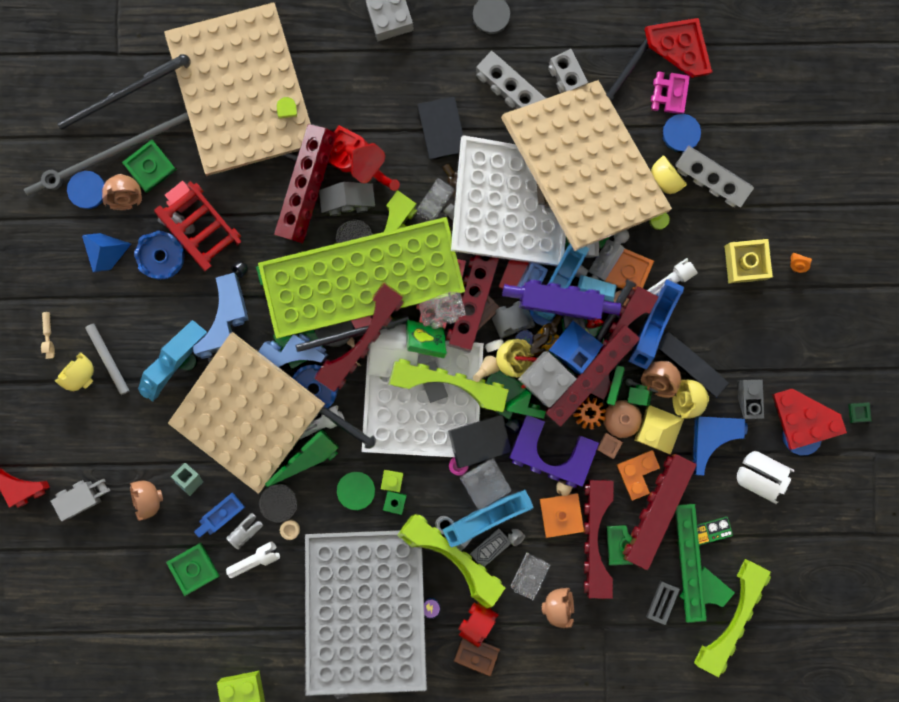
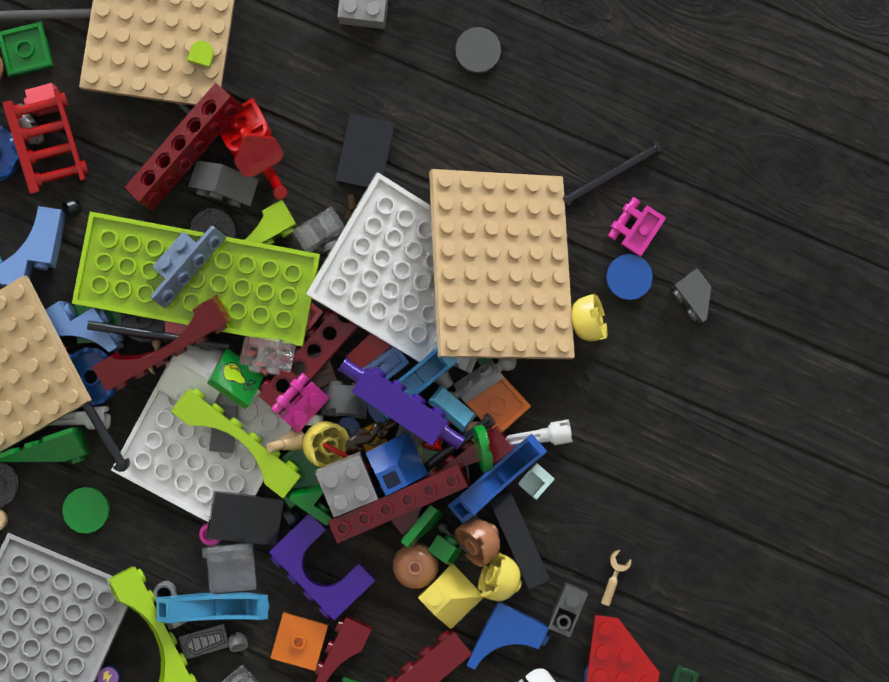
camera: 35 degrees right, 0 degrees up
lime plate [381,470,403,492] -> none
green plate [383,490,407,515] -> none
light grey brick [476,50,546,109] -> none
light grey brick [548,49,588,93] -> none
tan hinge [556,480,573,496] -> none
orange gear [573,397,606,429] -> none
nougat tile [597,433,623,459] -> none
orange plate [616,450,660,501] -> none
red plate [644,18,712,78] -> none
lime tile [649,213,669,230] -> none
light grey brick [675,145,754,207] -> none
light yellow brick [725,239,773,283] -> none
orange plate [790,253,812,273] -> none
none -> sand blue bracket [150,226,226,308]
none -> dark pink plate [271,373,329,433]
none -> green tile [473,425,493,473]
none -> light aqua panel [519,463,554,500]
none -> tan piece [601,550,631,606]
none -> dark grey slope [672,268,711,324]

